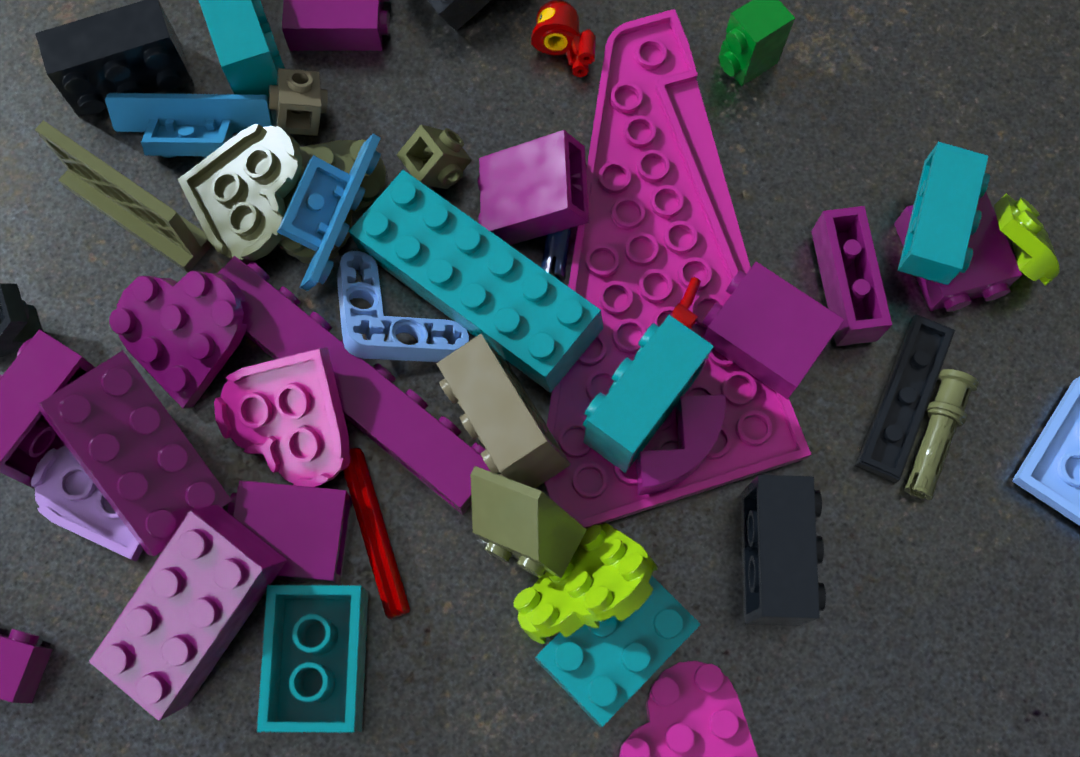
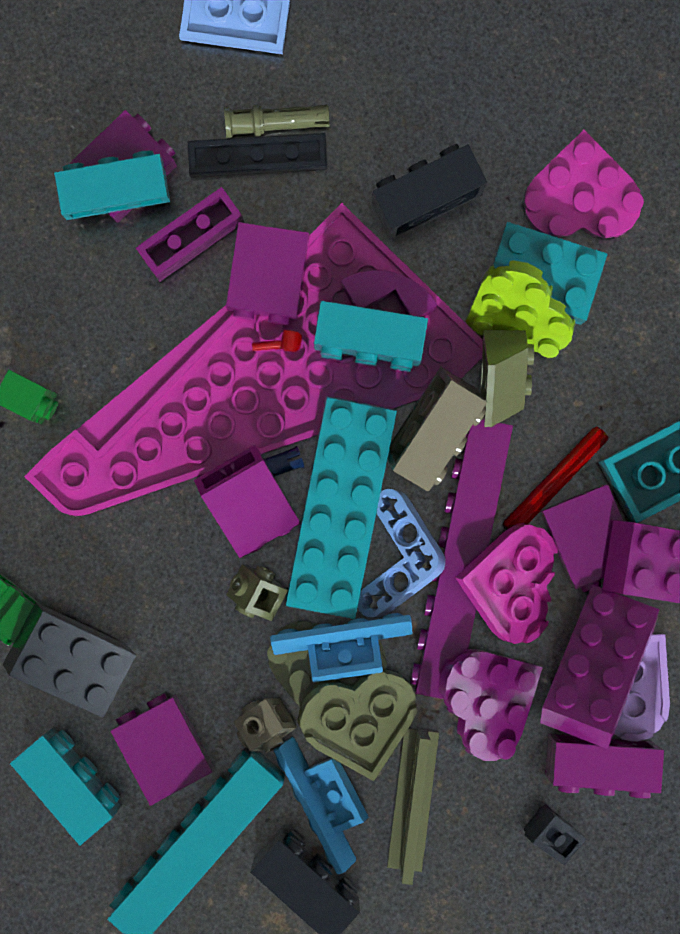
camera: 115 degrees left, 15 degrees up
red piece [531,0,596,77] -> none
lime slope [994,193,1060,286] -> none

